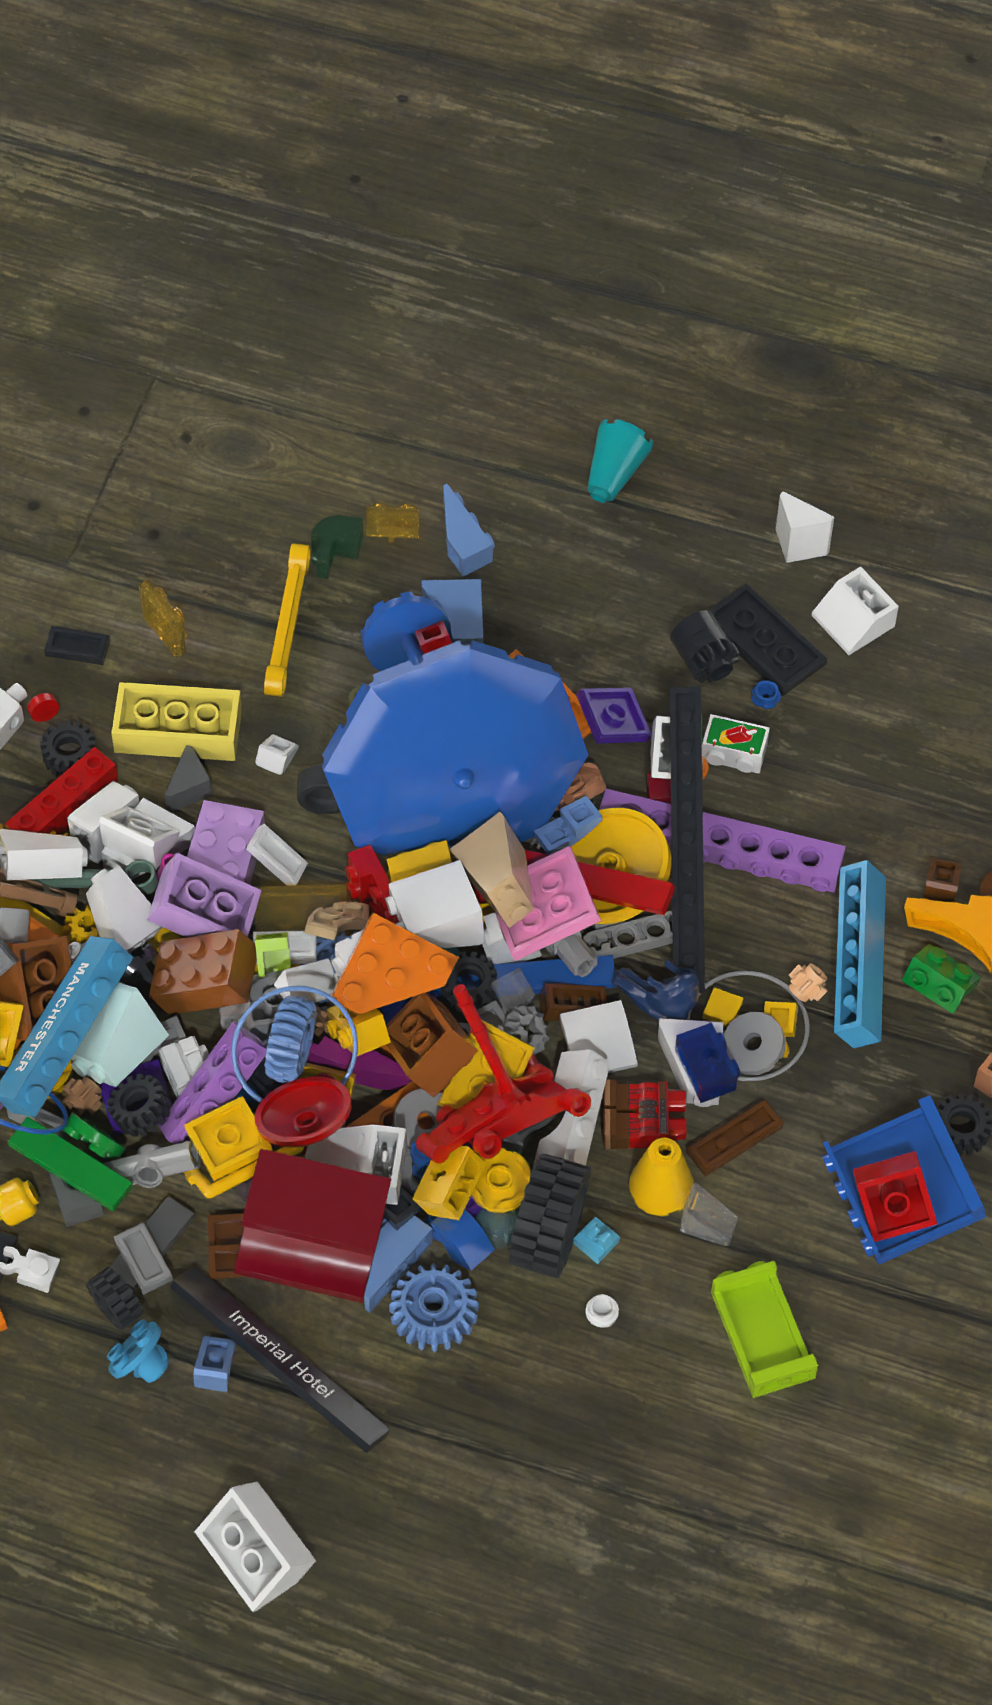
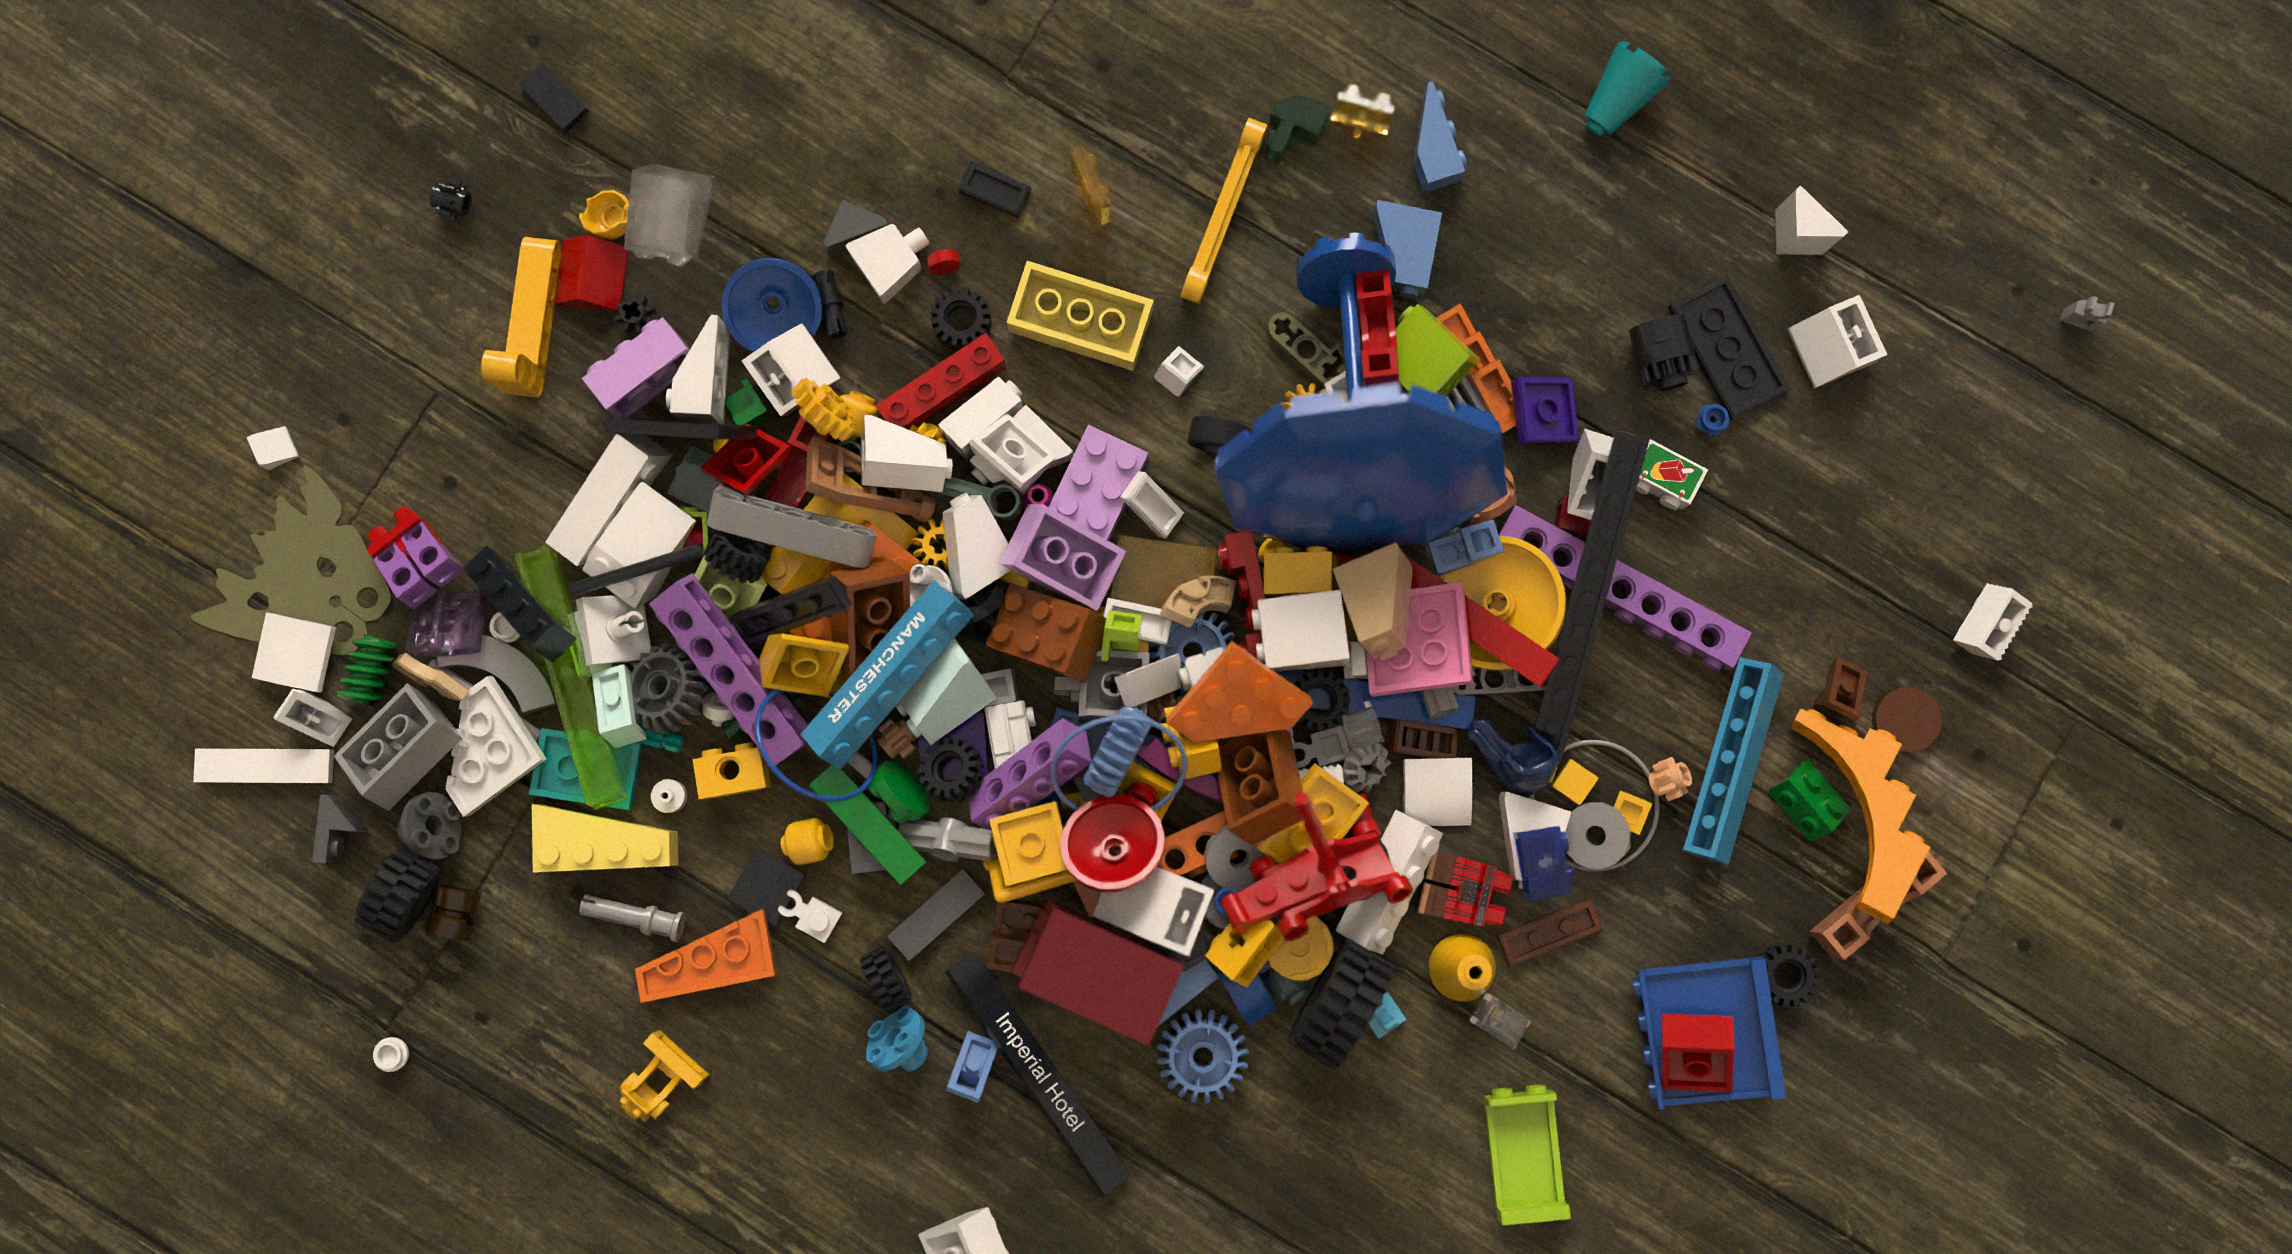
camera: 10 degrees right, 25 degrees up
light grey tile [114,1222,173,1295] -> none
dark grey slope [165,745,212,812] -> none
white plate [586,1295,619,1327] -> none

